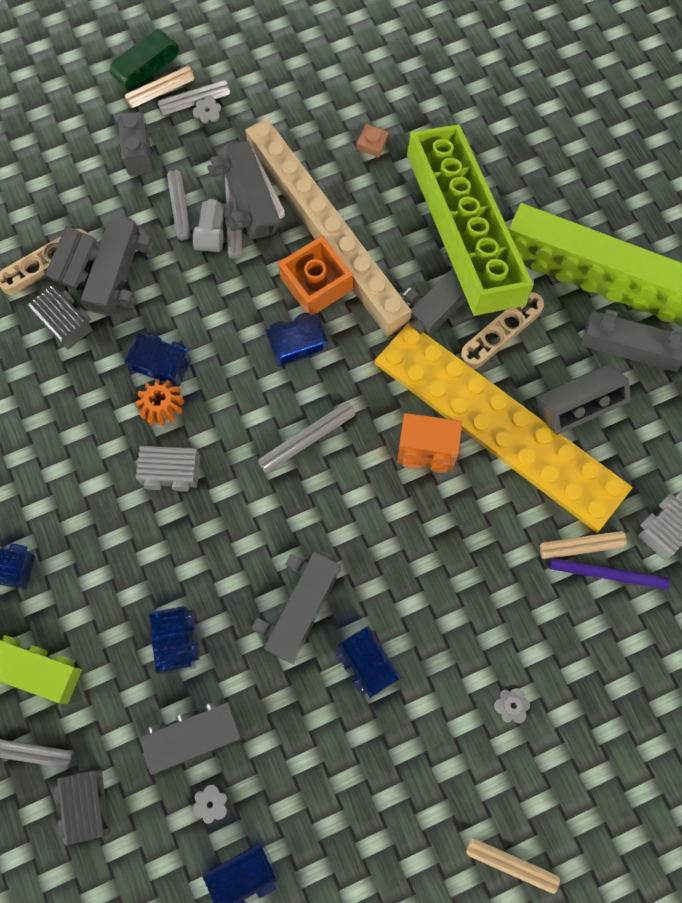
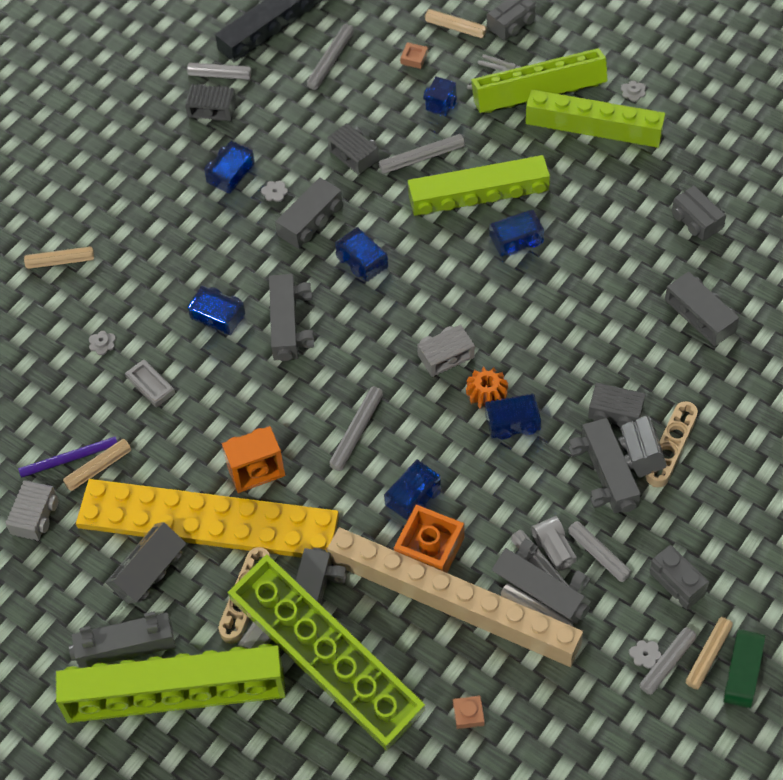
camera: 150 degrees right, 15 degrees down
none -> light grey tile [125,359,175,408]

